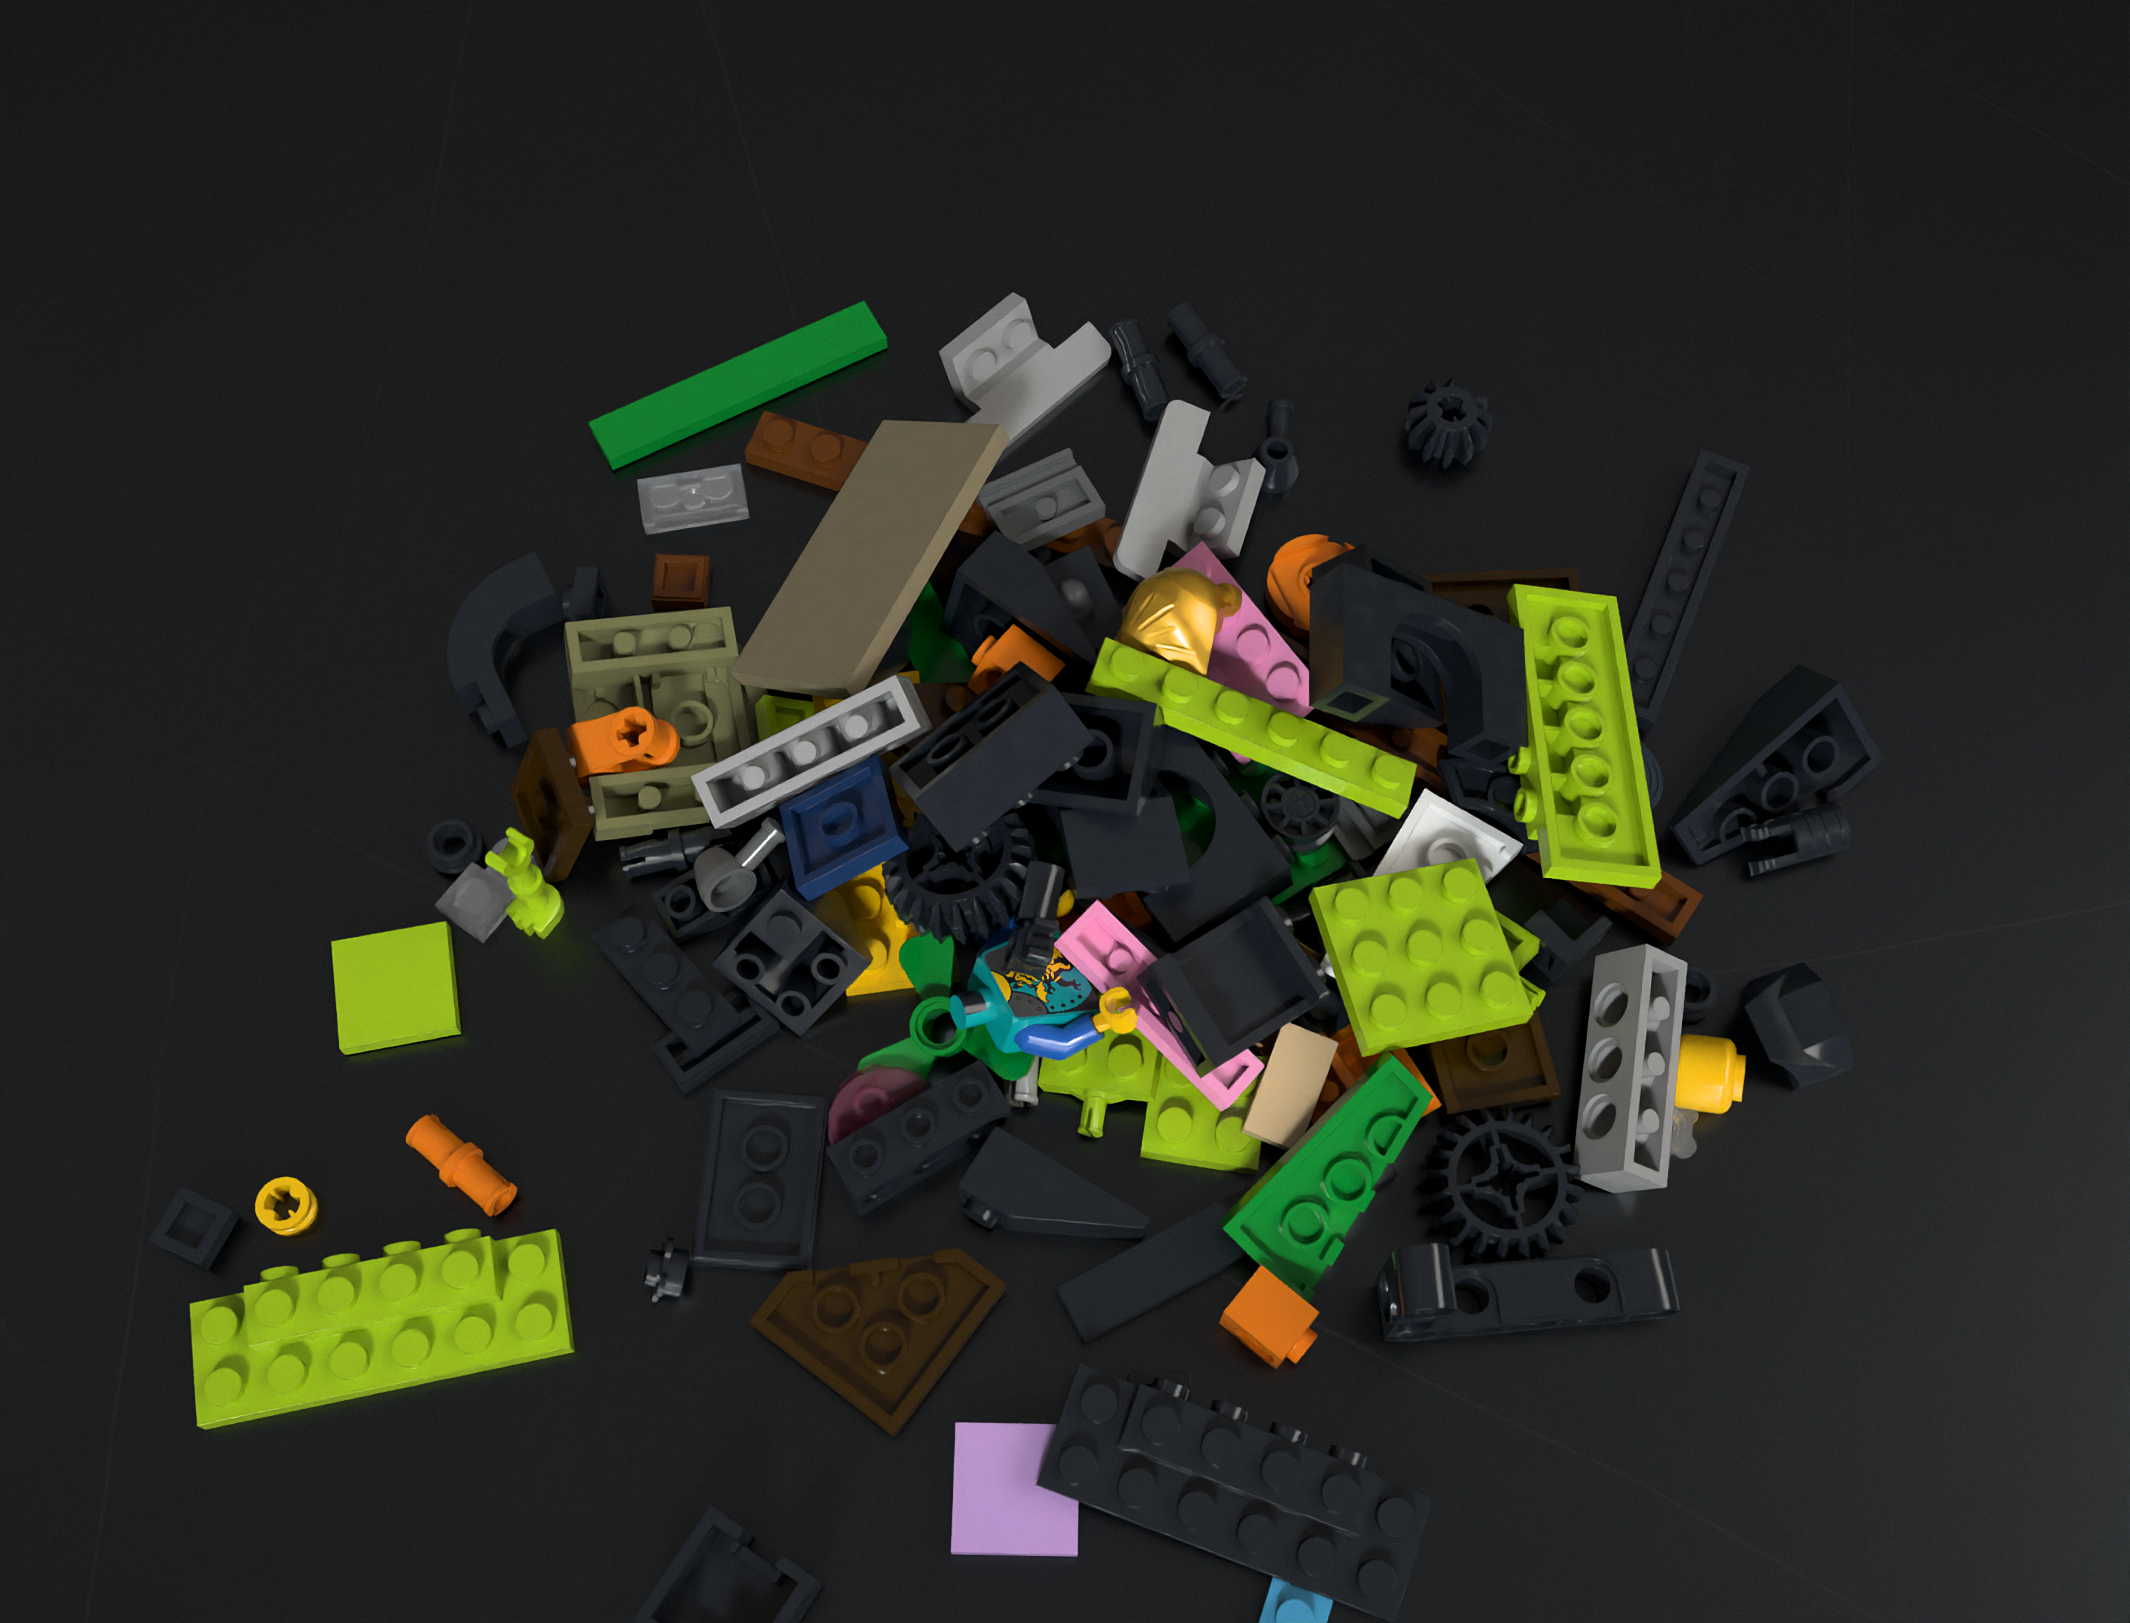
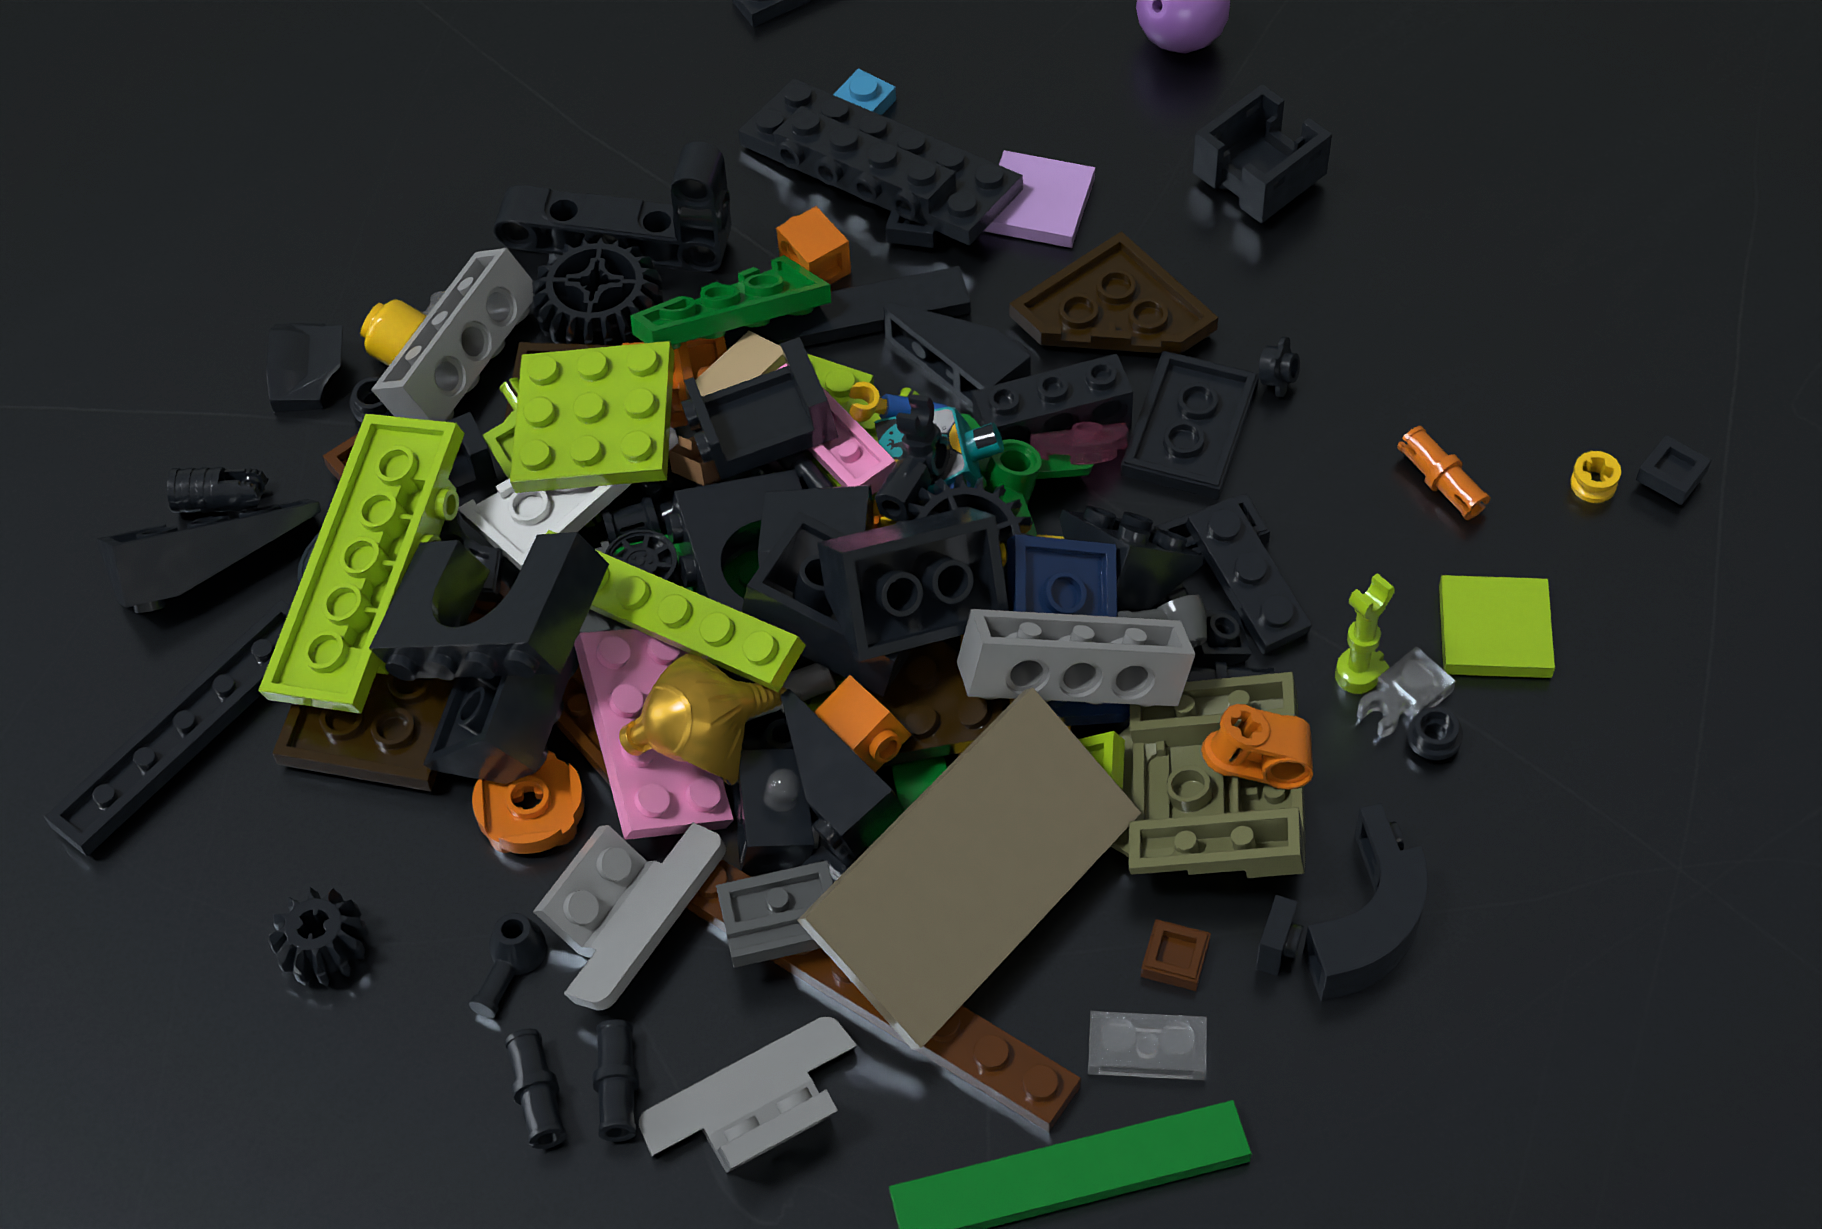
camera: 160 degrees left, 10 degrees down
lime plate [190,1229,575,1430] -> none
dark brown plate [509,727,595,884] -> none

